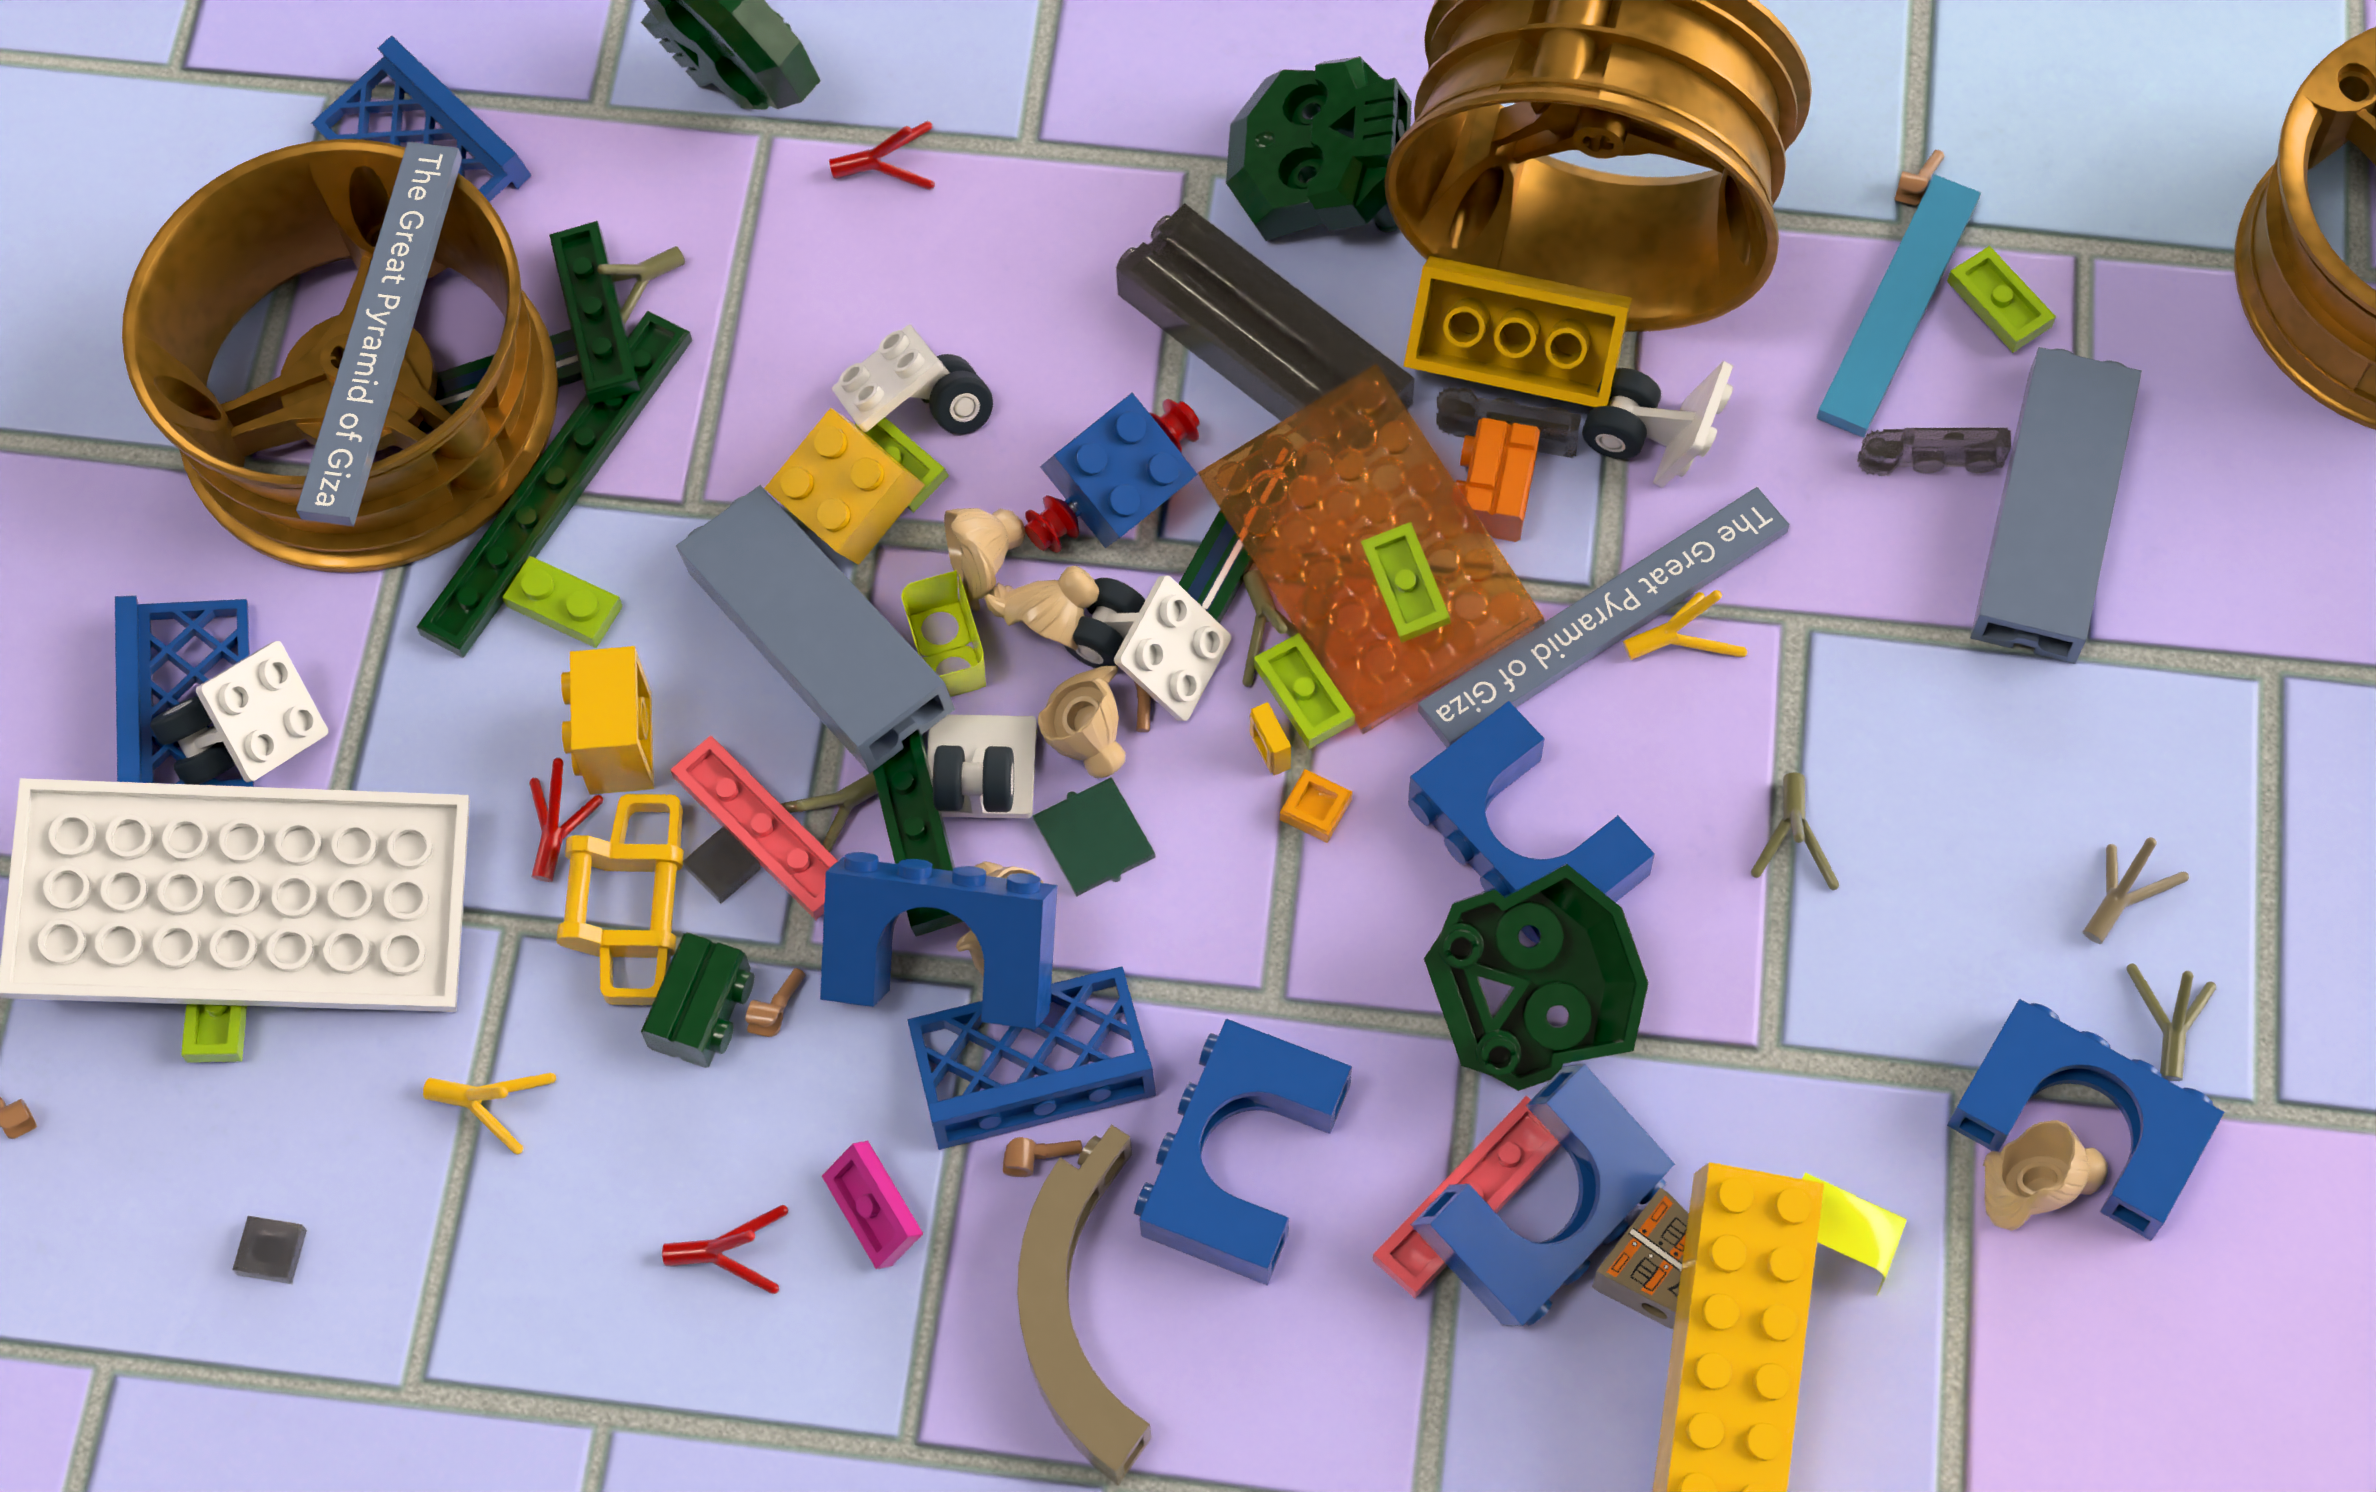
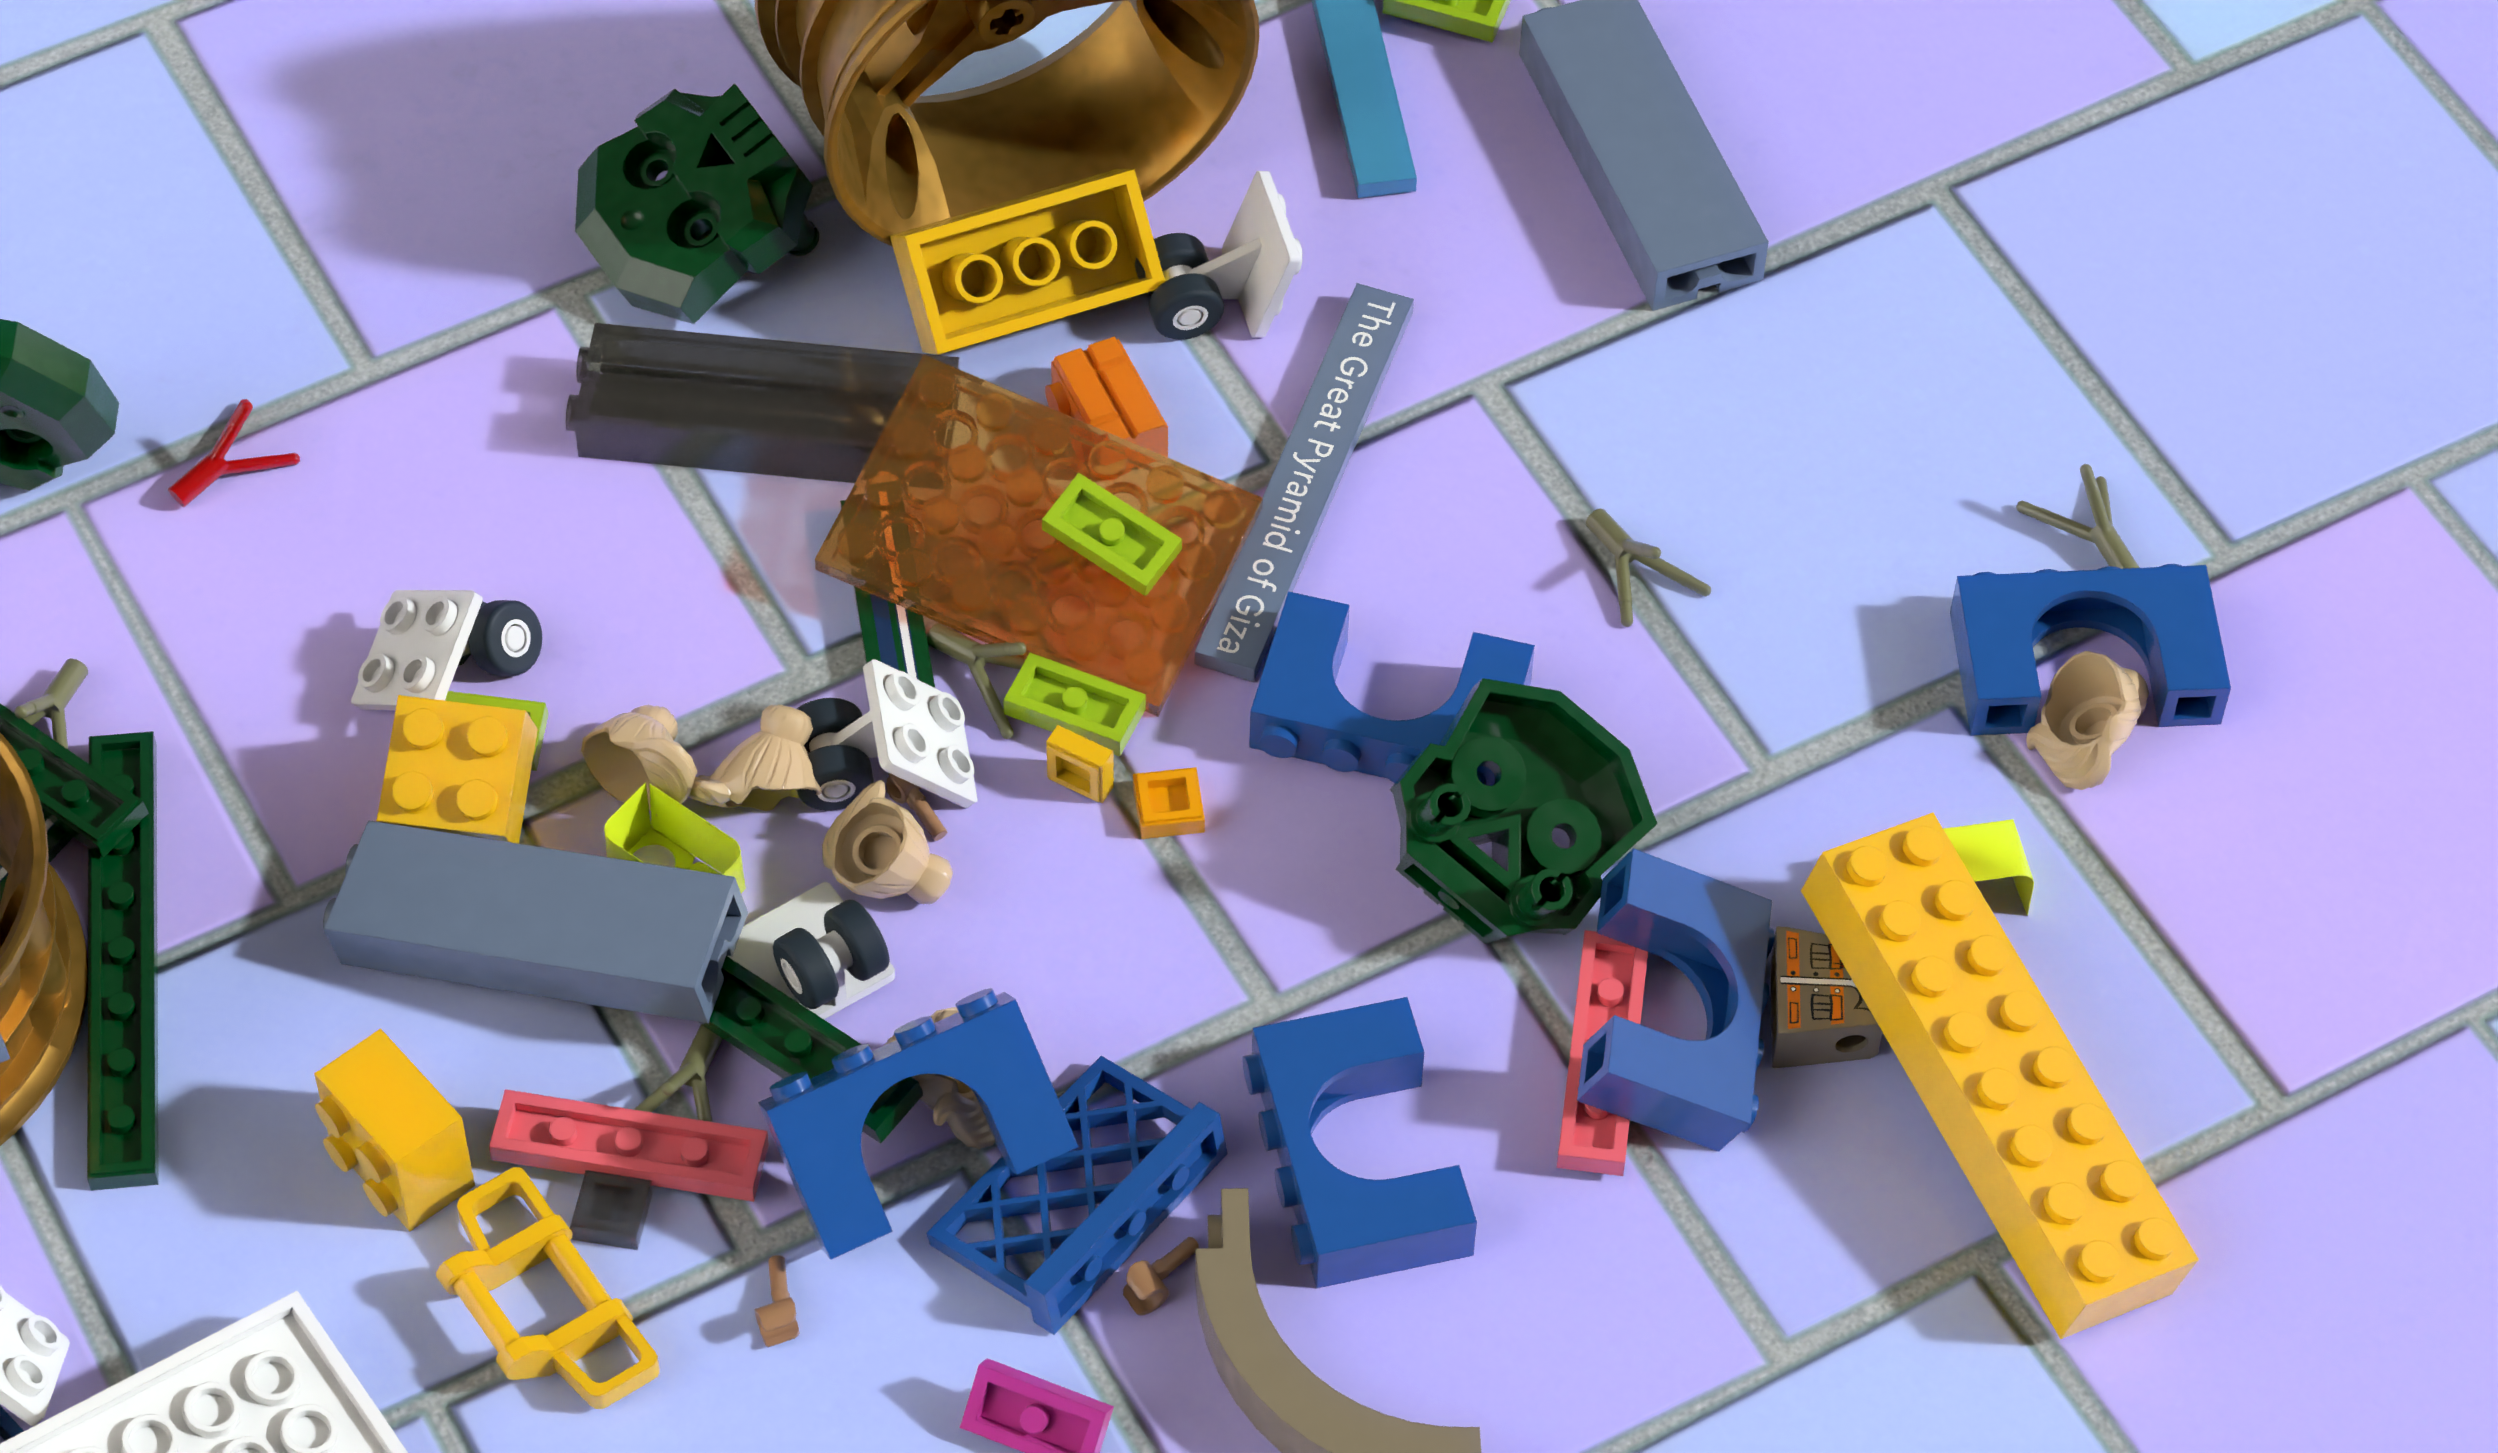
camera: 40 degrees left, 10 degrees down
lime plate [503,556,623,648] -> none
red plant [529,758,603,882] -> none
dark green brick [641,932,754,1068] -> none
blue brick [1024,392,1200,553] -> none
clear green piece [1032,777,1156,897] -> none
clear smoke hinge [1436,386,1582,458] -> none
yellow plant [1623,590,1747,660] -> none
clear smoke hinge [1857,428,2011,476] -> none
dark tan plant [2083,837,2189,944] -> none

